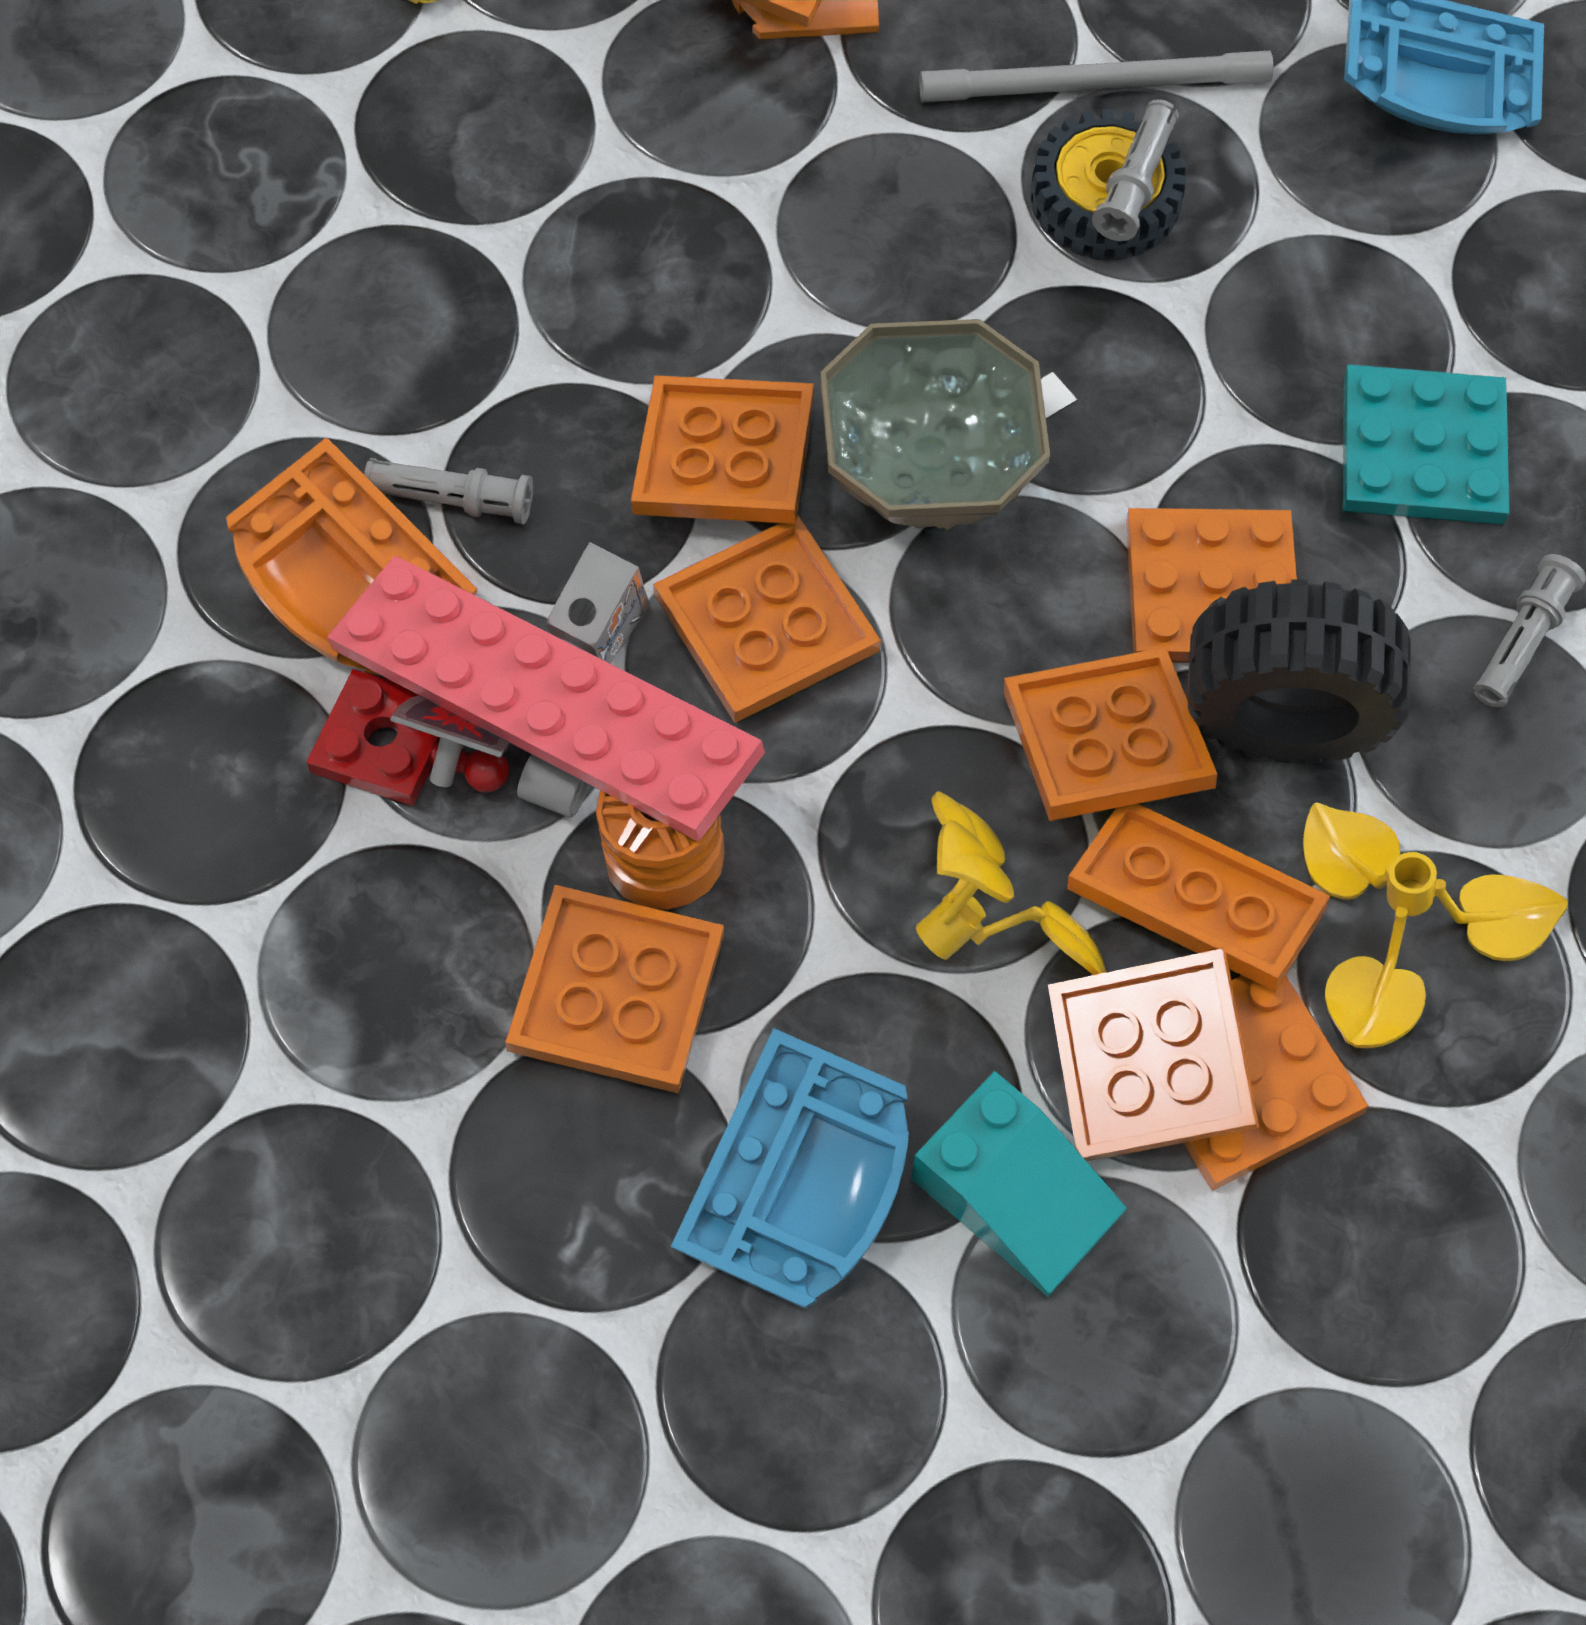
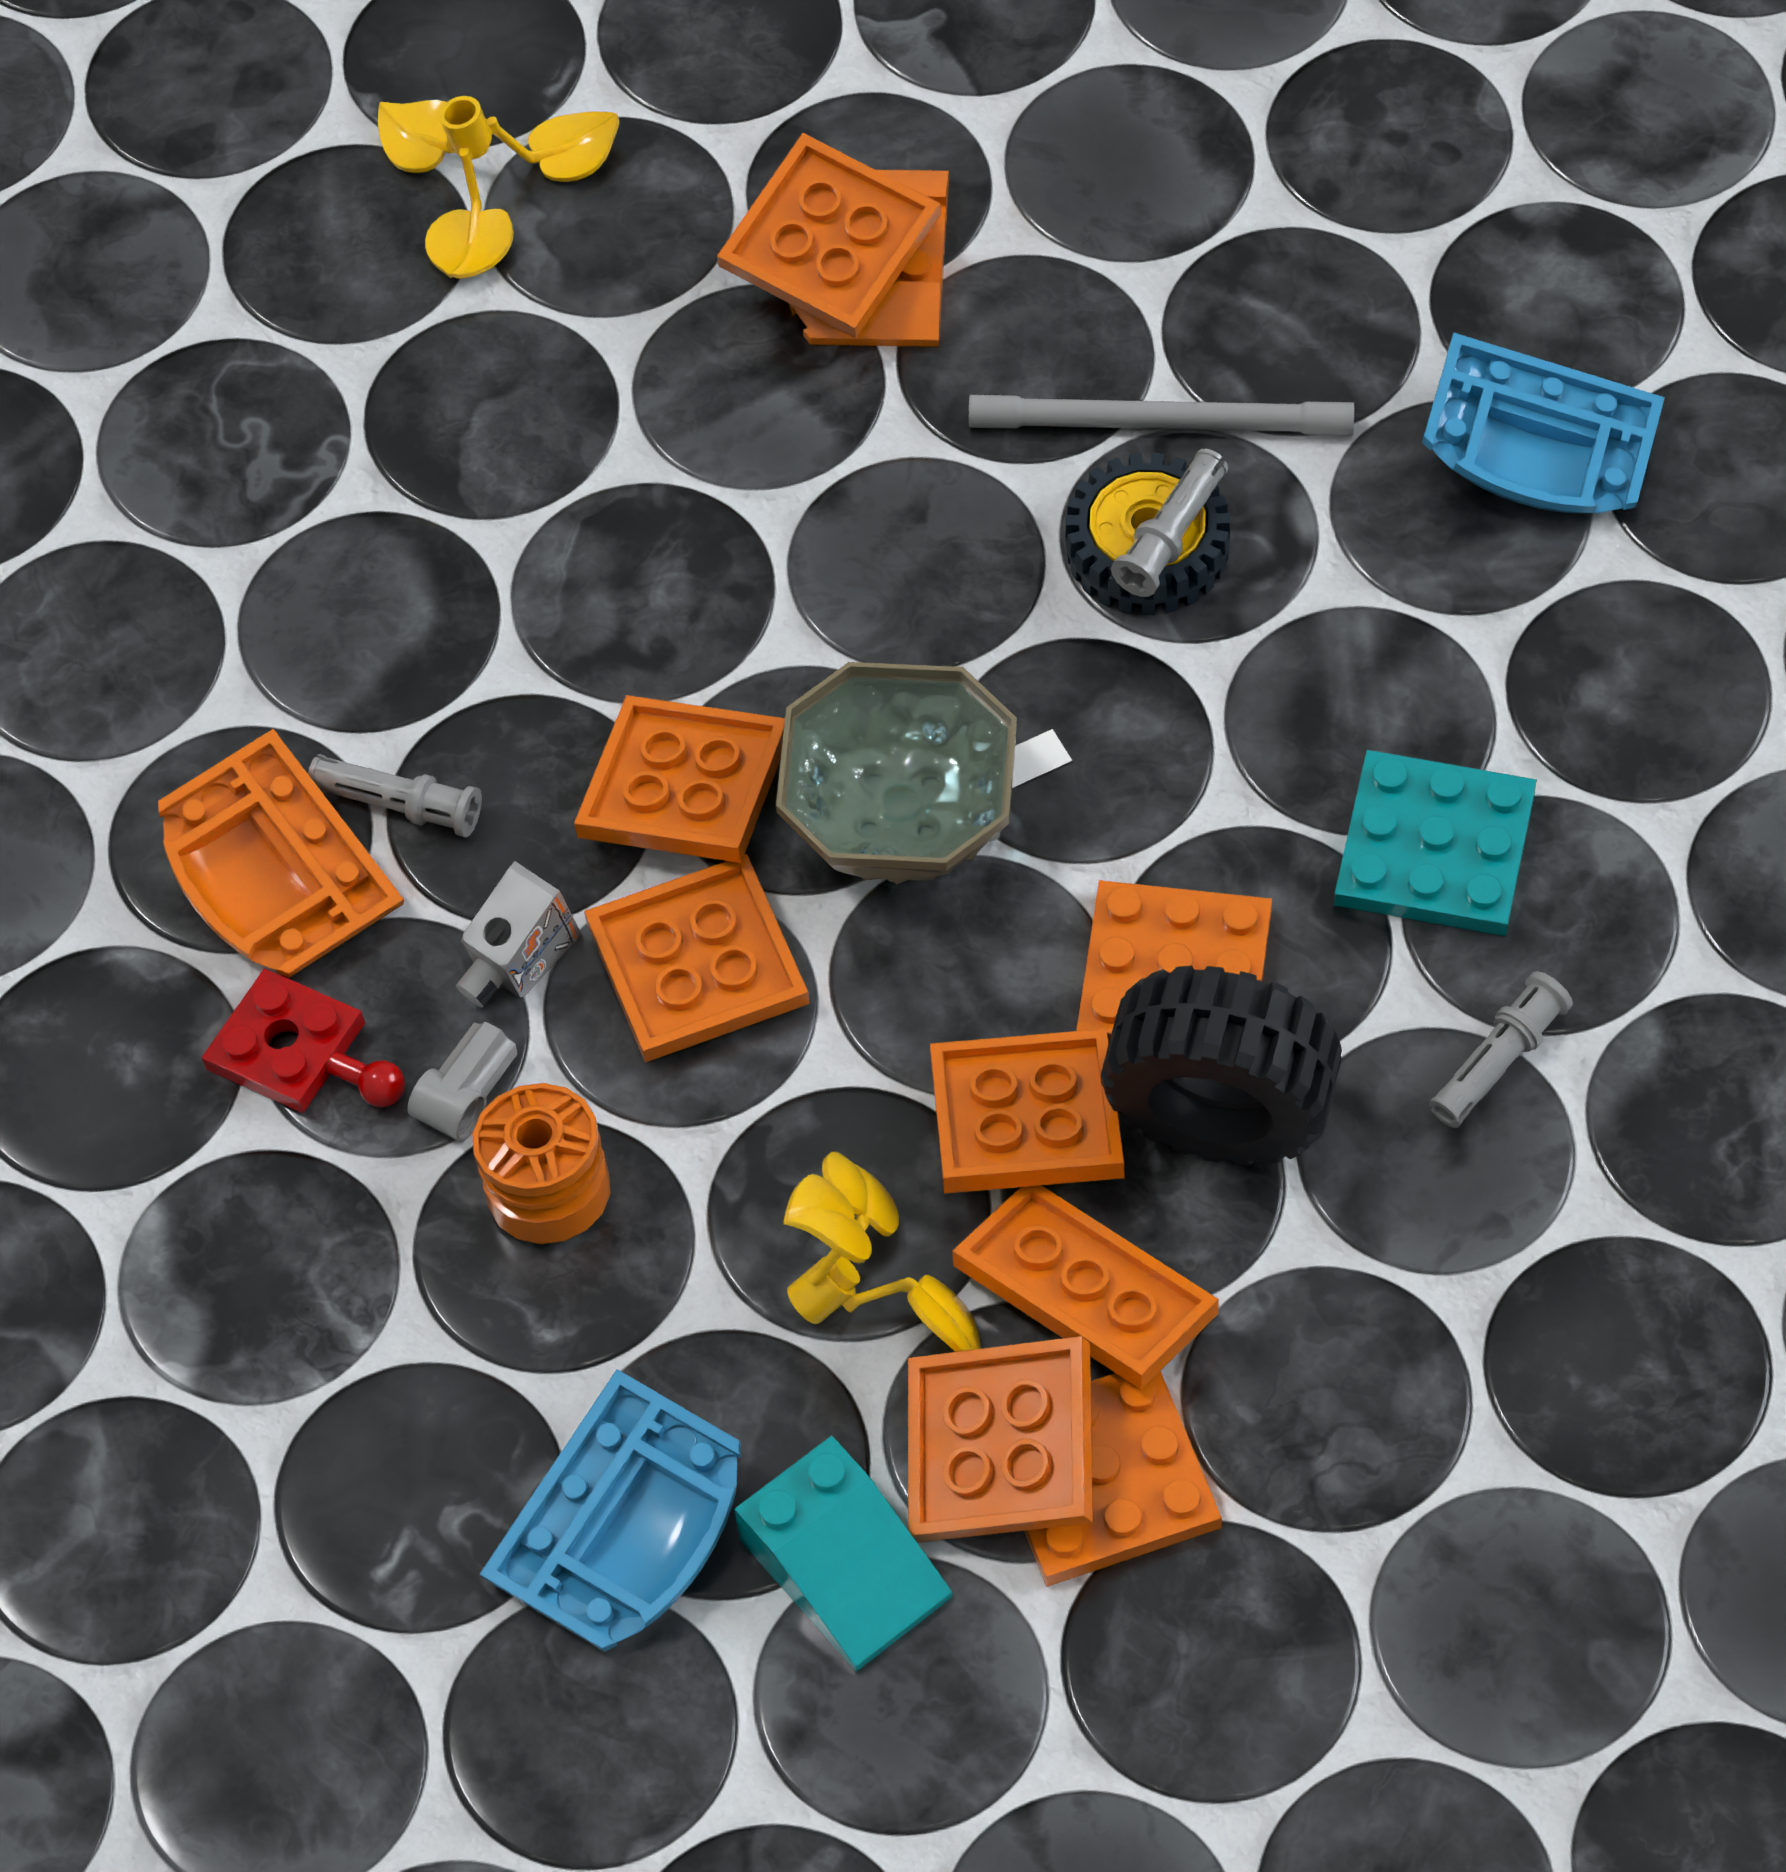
camera: 15 degrees right, 5 degrees down
coral plate [327,555,765,842] -> none
shield [390,695,509,787] -> none
orange plate [505,885,724,1094] -> none
yellow plant [1303,803,1568,1048] -> none

